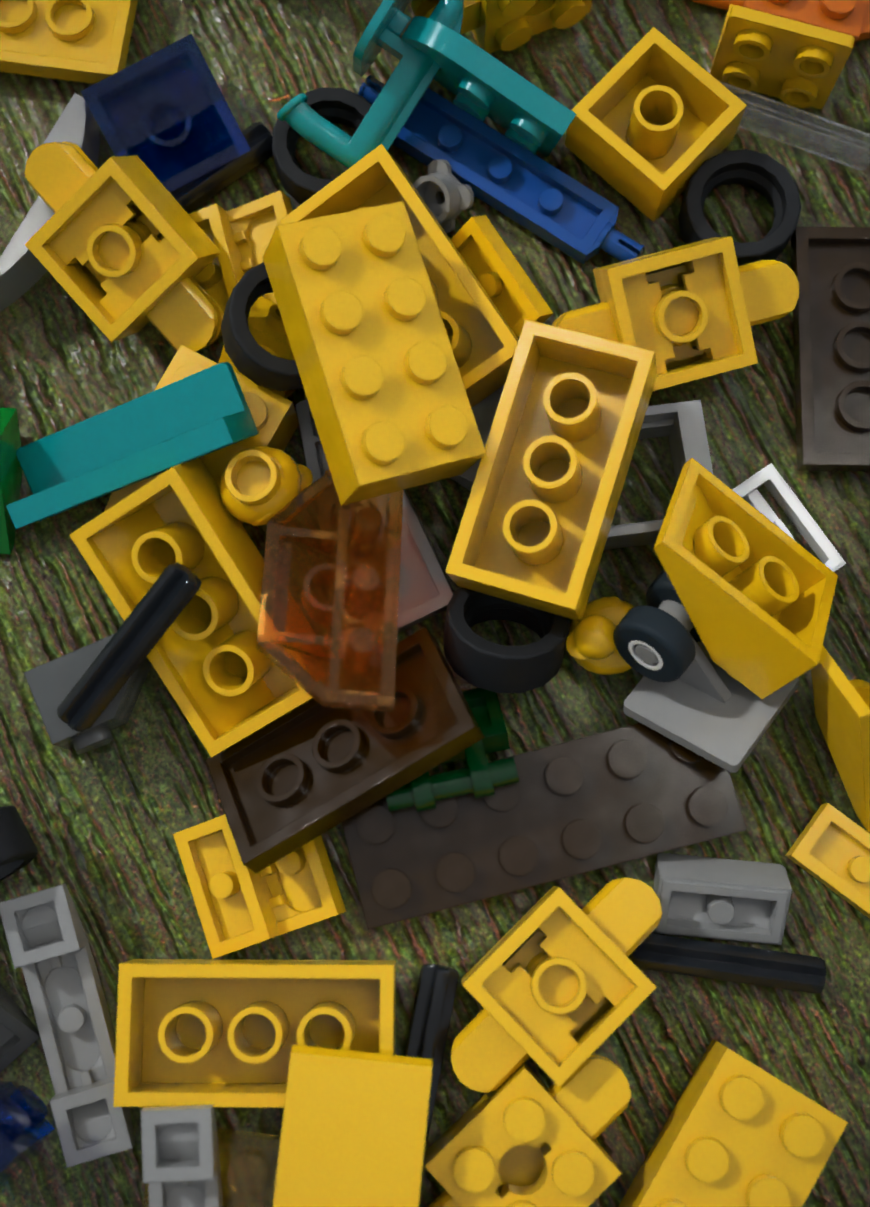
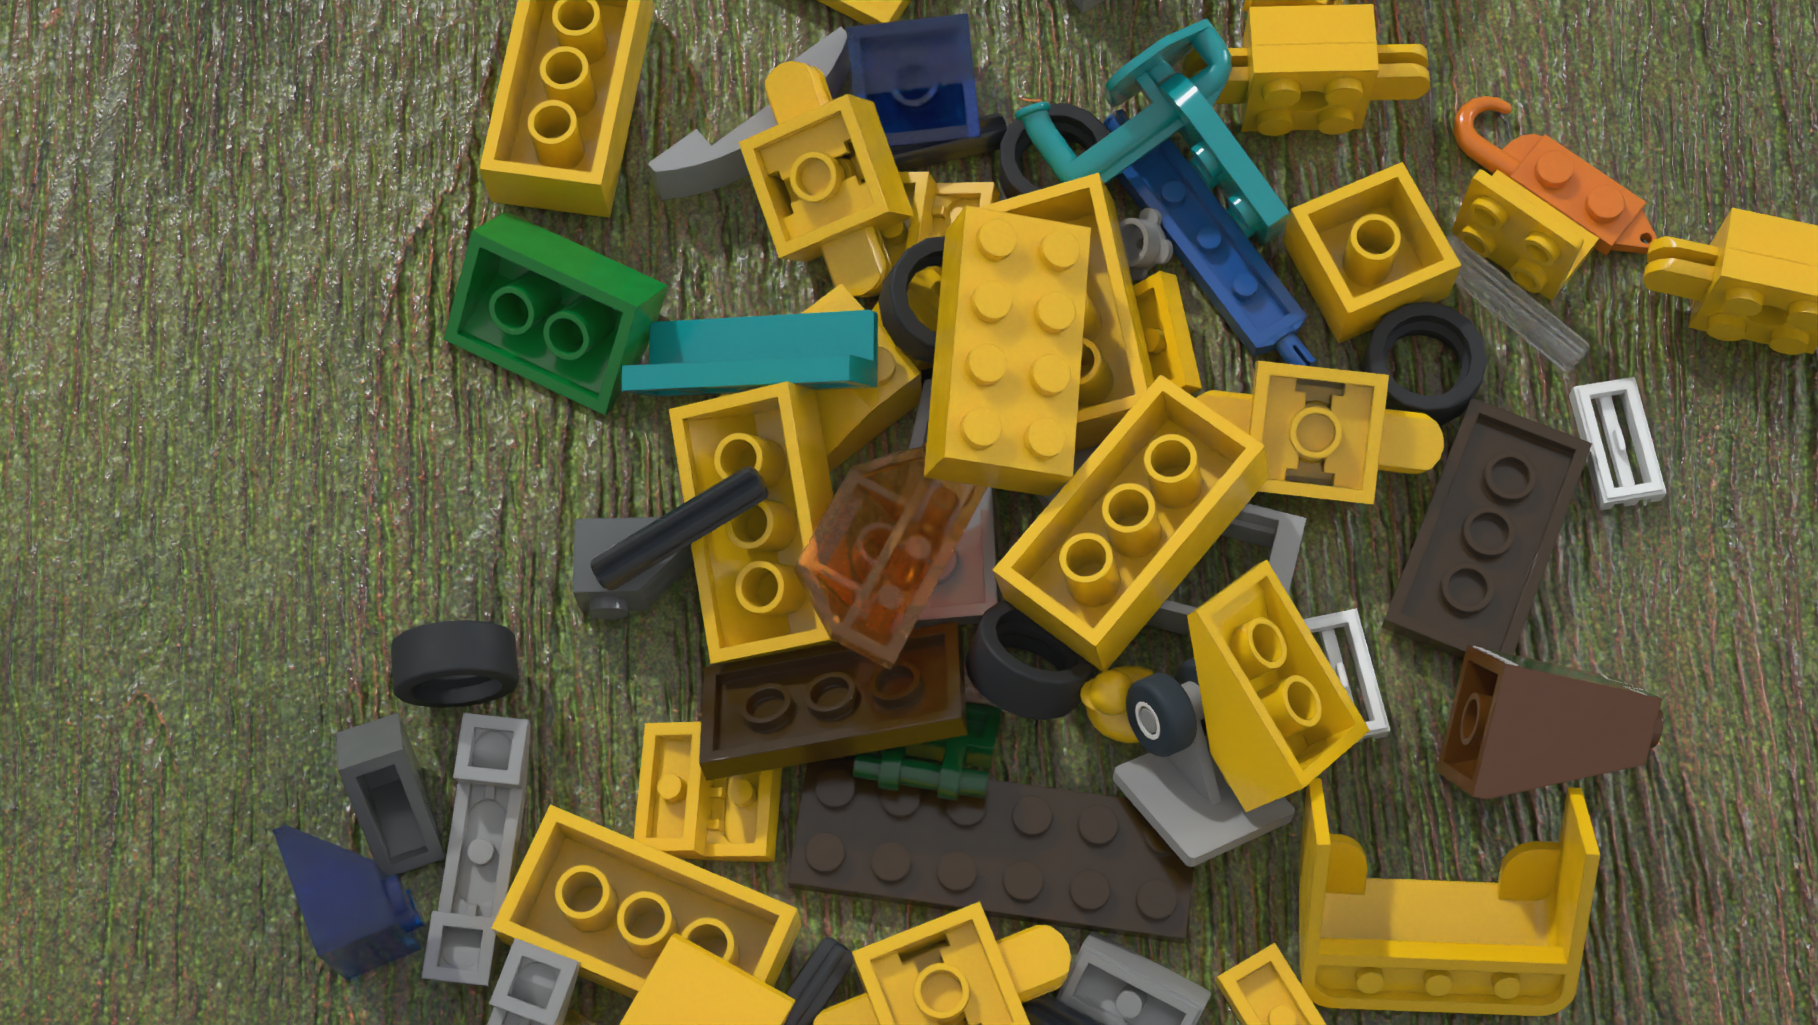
camera: 25 degrees right, 10 degrees down
yellow animal [219,446,313,526] -> none

